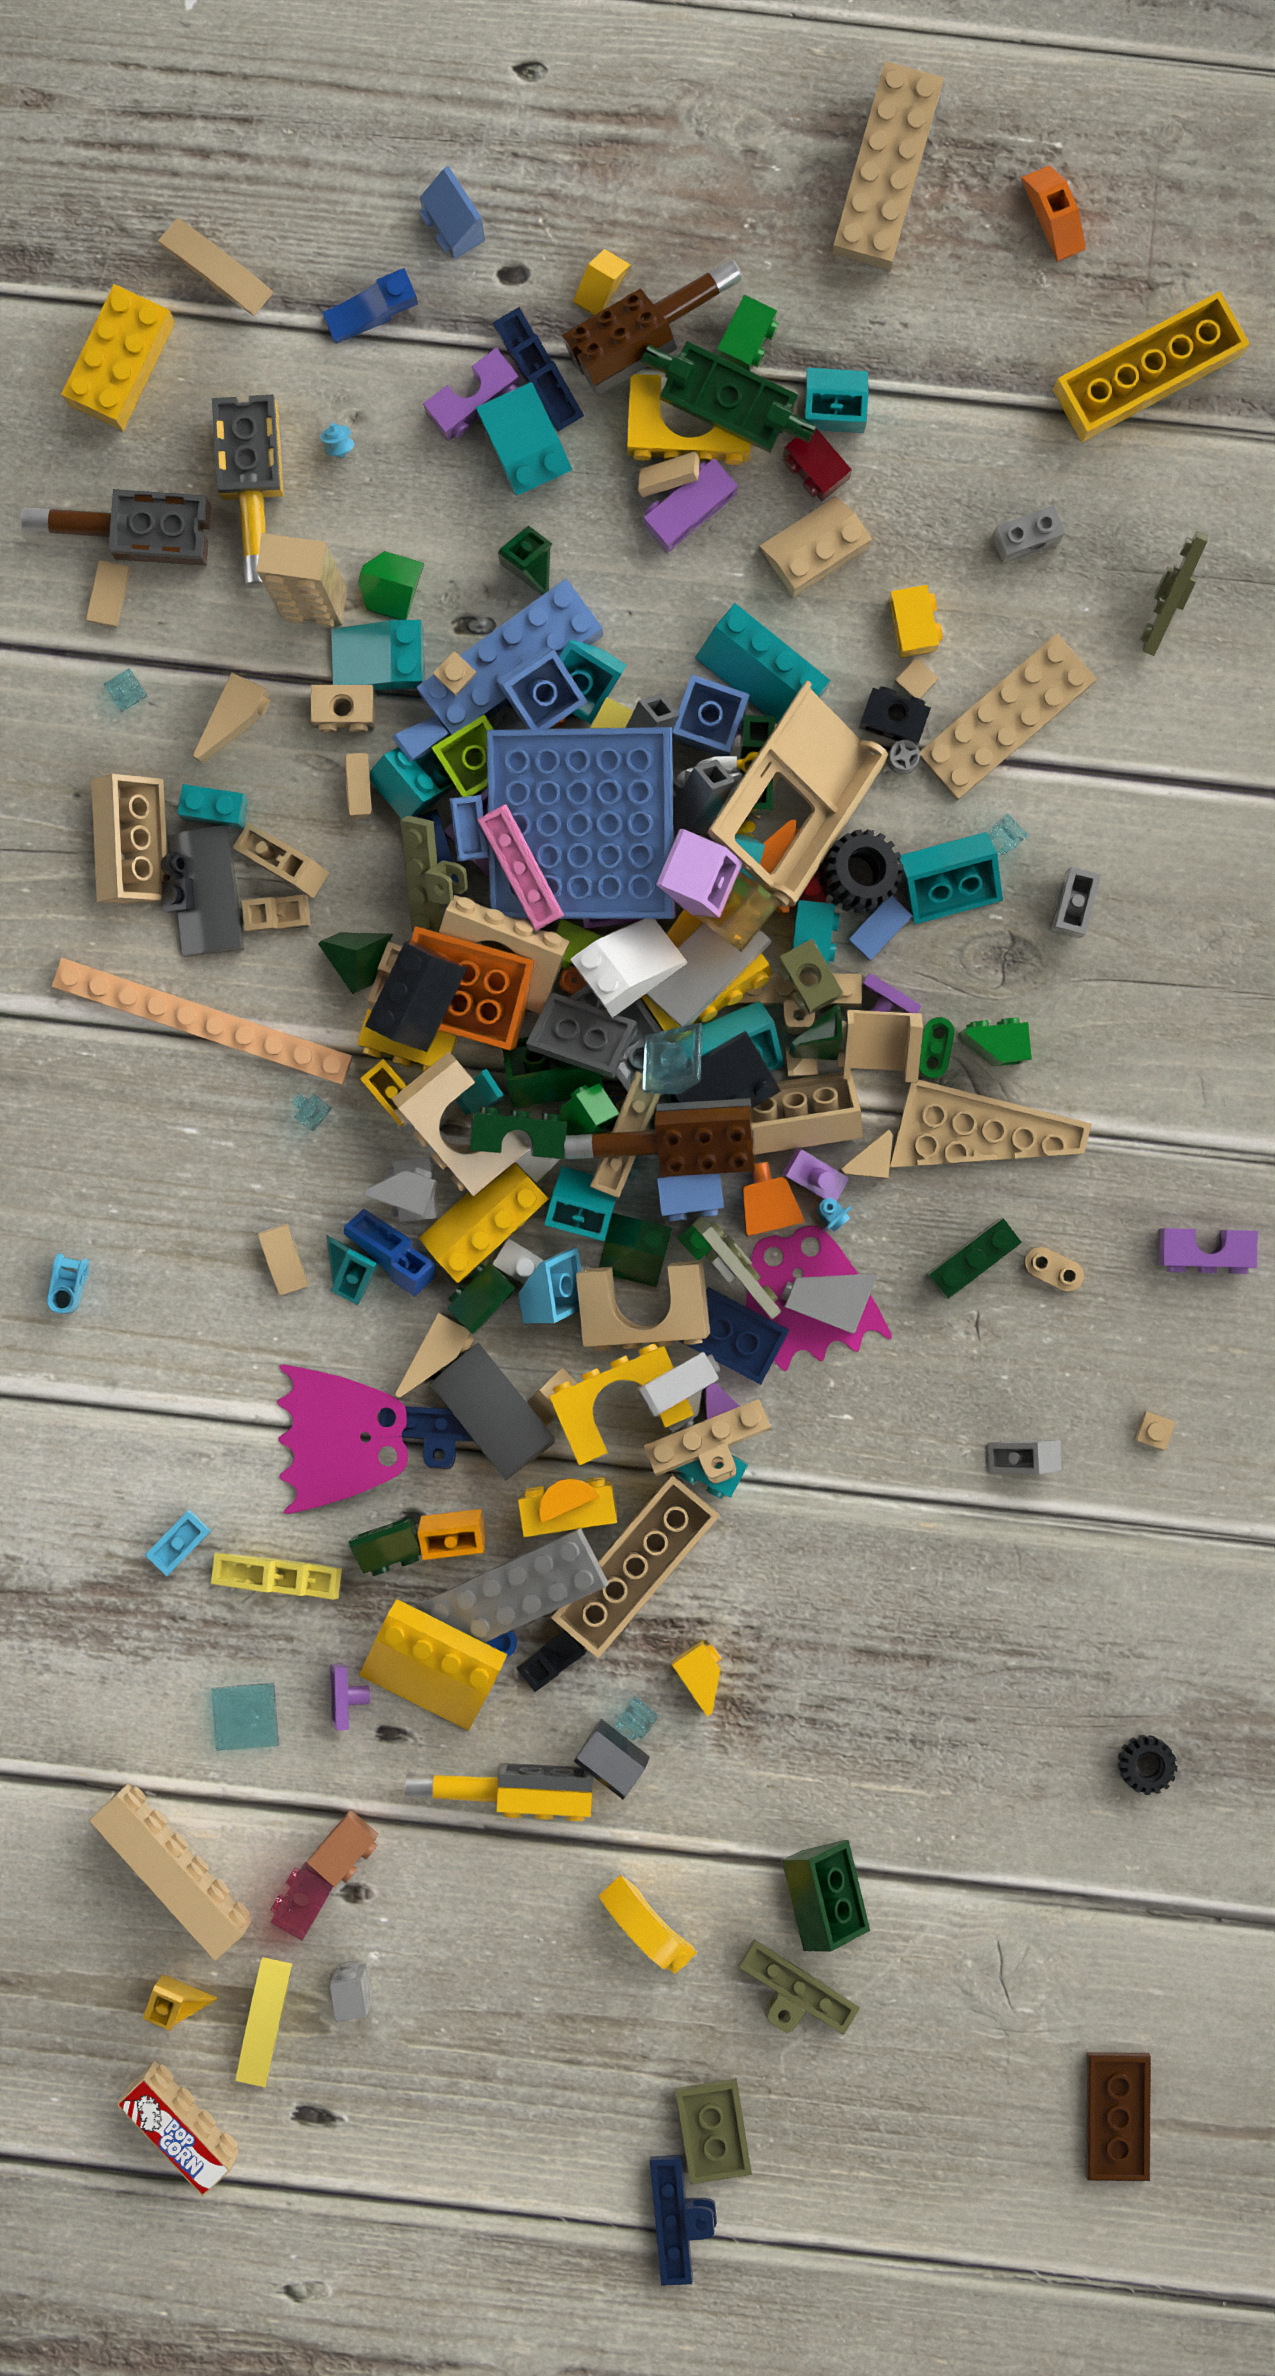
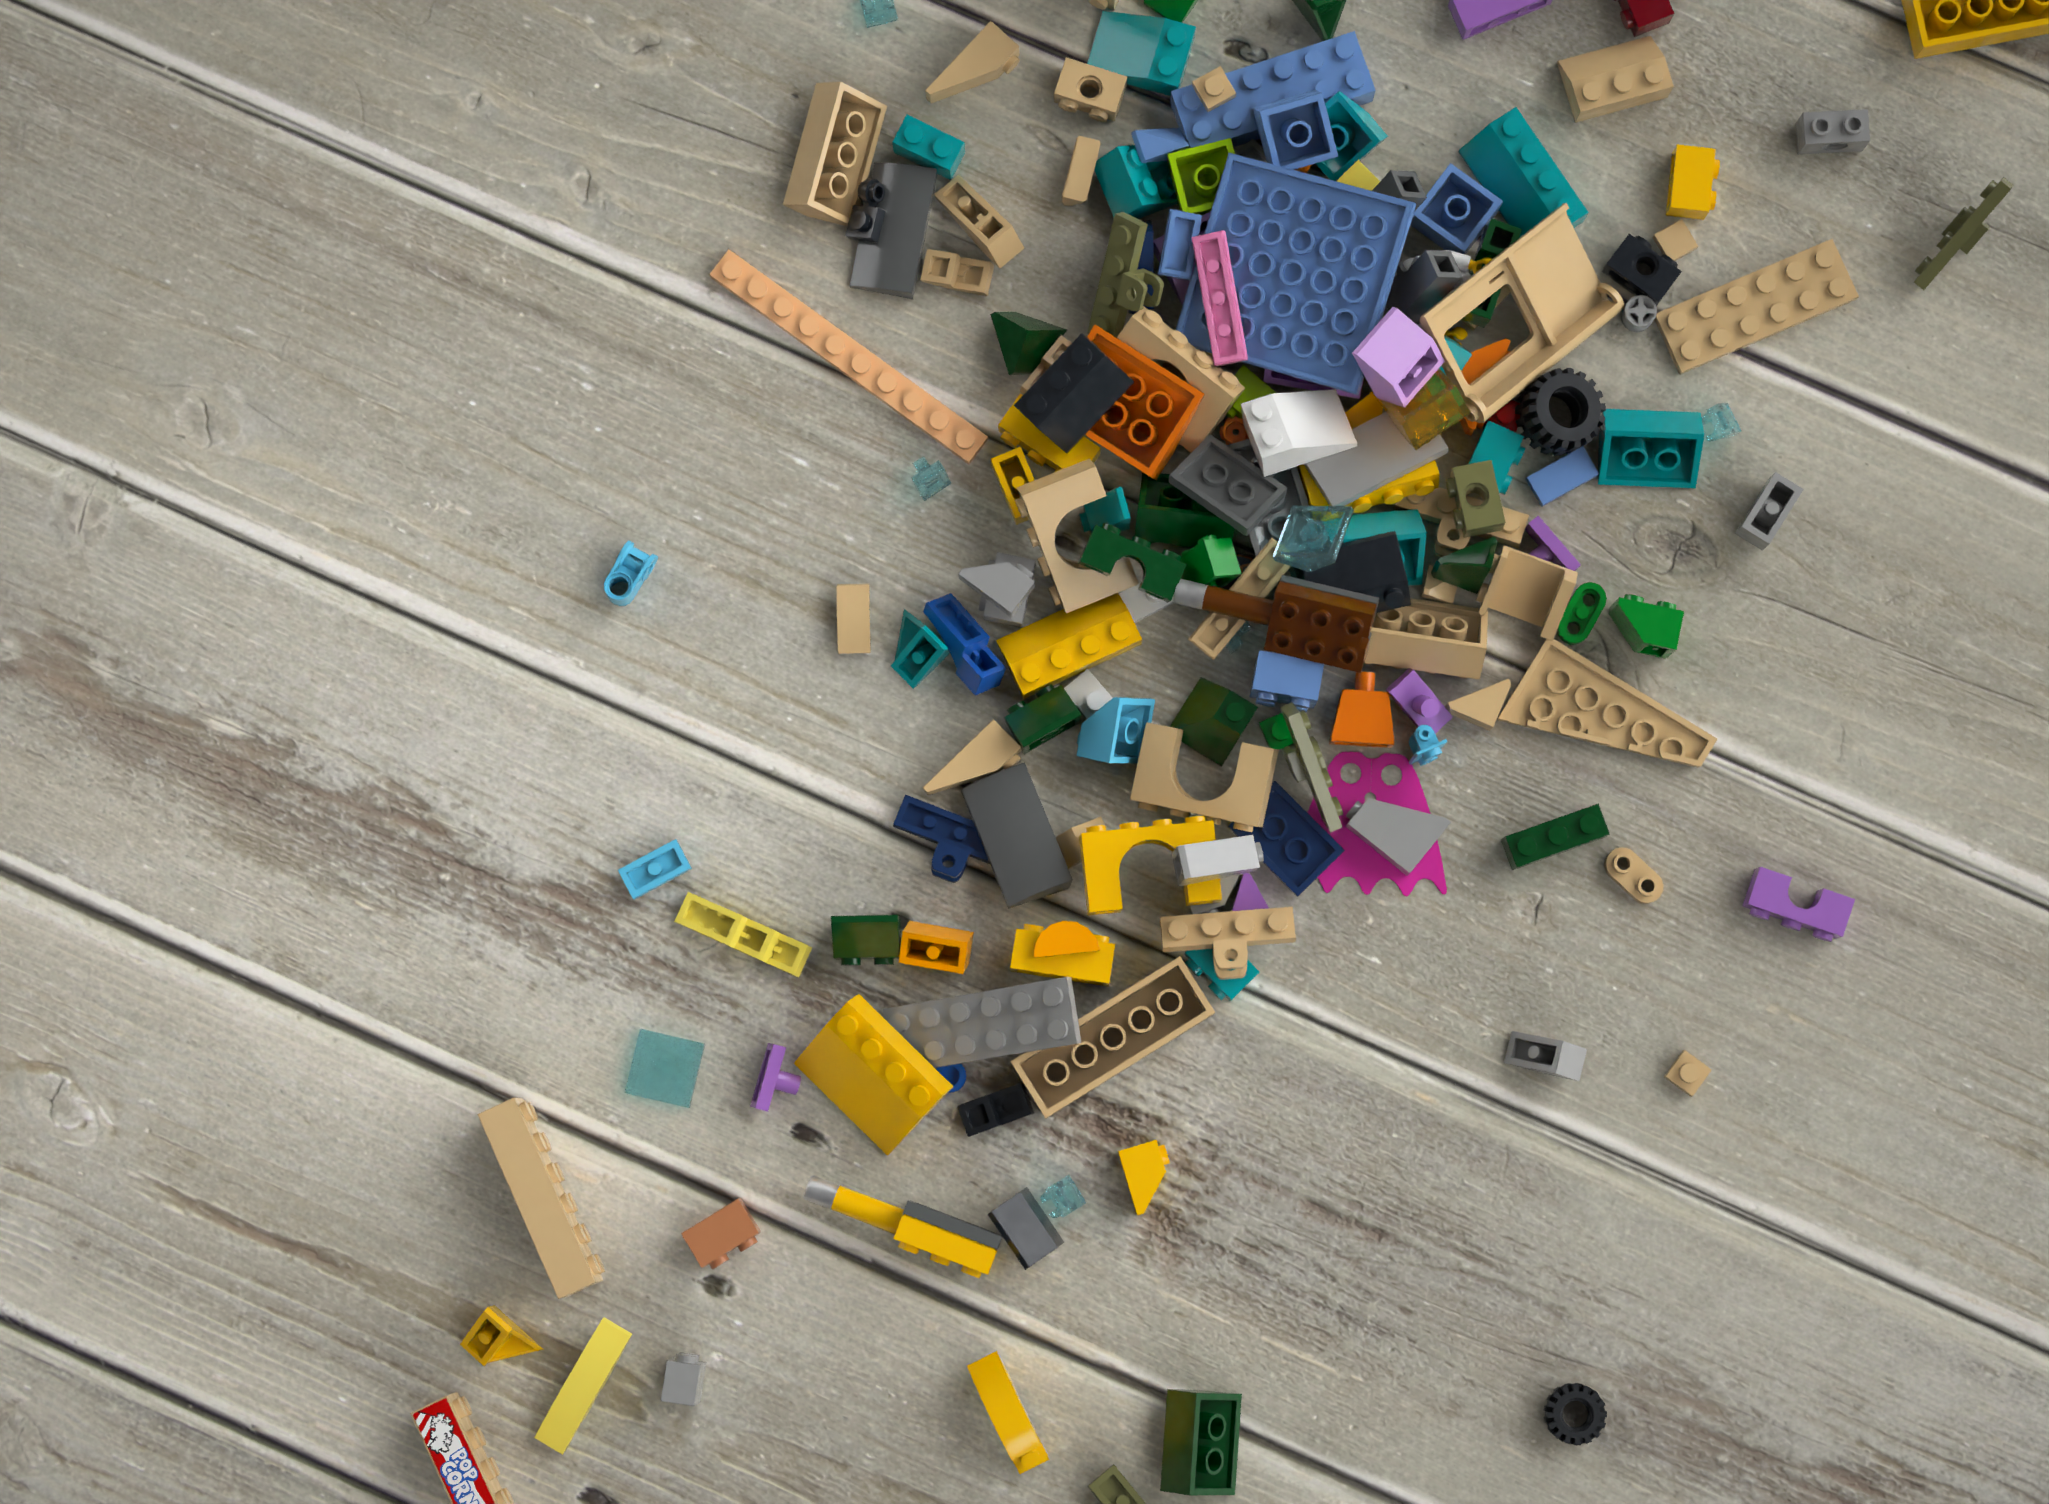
camera: 20 degrees right, 5 degrees down
clear pink brick [270,1862,334,1941] -> none
dark pink piece [277,1364,408,1514] -> none
teal slope [544,1166,617,1242] -> none

